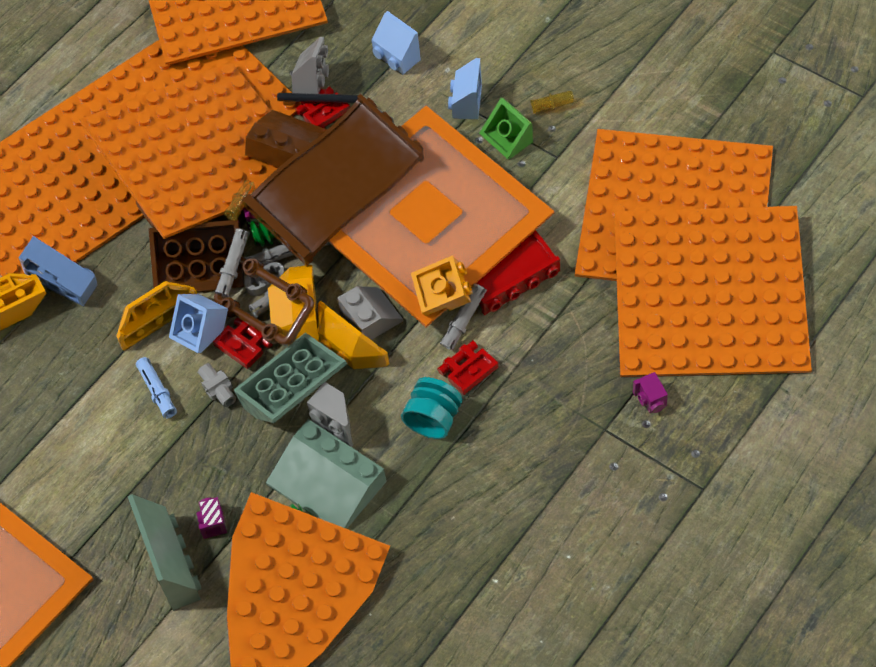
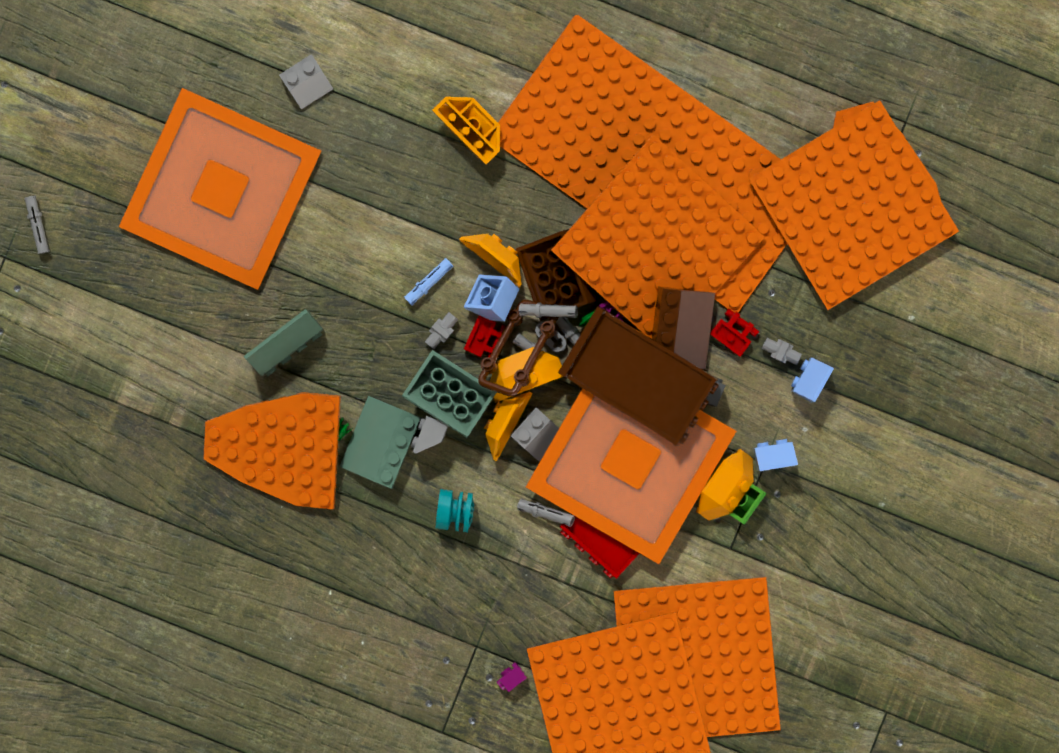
camera: 70 degrees right, 30 degrees up
medium blue wedge [18,236,98,306] -> none
magenta brick [196,497,227,539] -> none
clear yellow axle [224,180,255,221] -> none
black bar [277,93,358,104] -> none
light grey slope [291,37,329,94] -> none
light orange plate [411,255,473,316] -> none
red plate [437,340,499,395] -> none
clear yellow axle [530,91,574,113] -> none
none -> light orange wedge [696,449,754,521]
none -> light grey axle [762,338,802,365]

